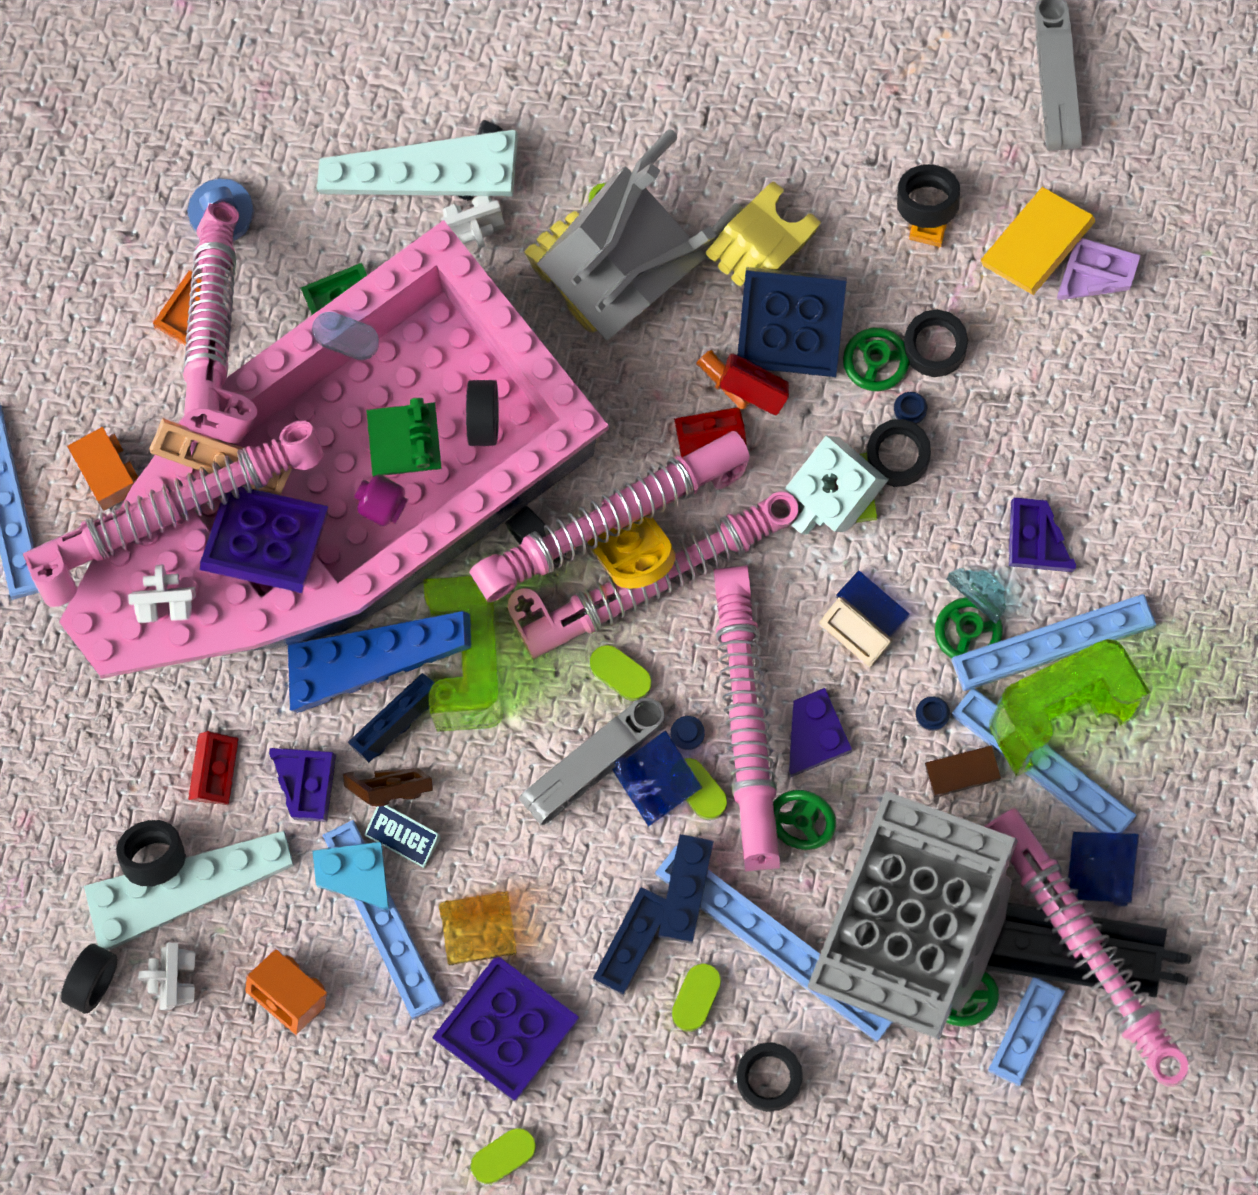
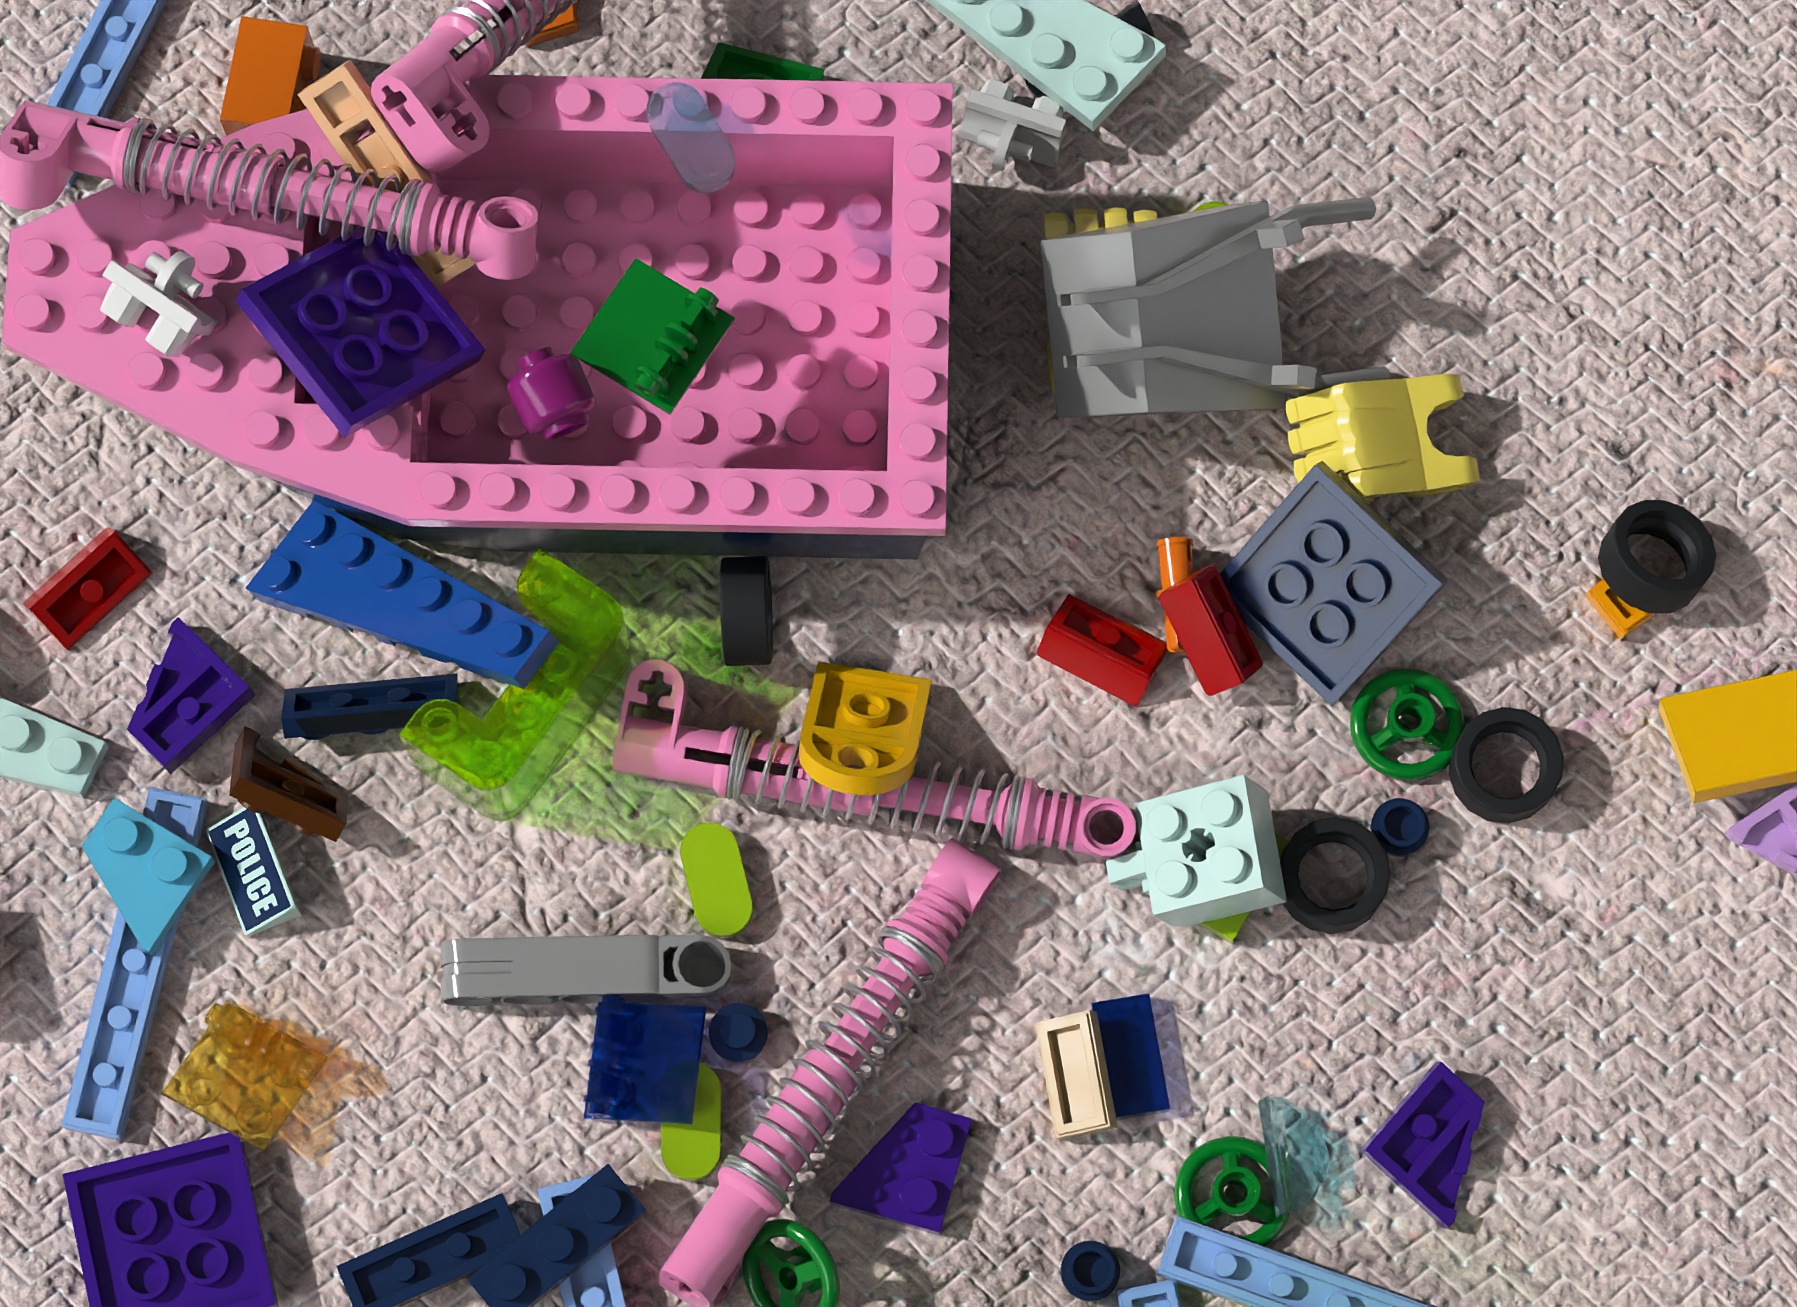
camera: 30 degrees right, 0 degrees up
black tyre [466,380,499,446] -> none
bright pink piece [470,431,749,602] -> none

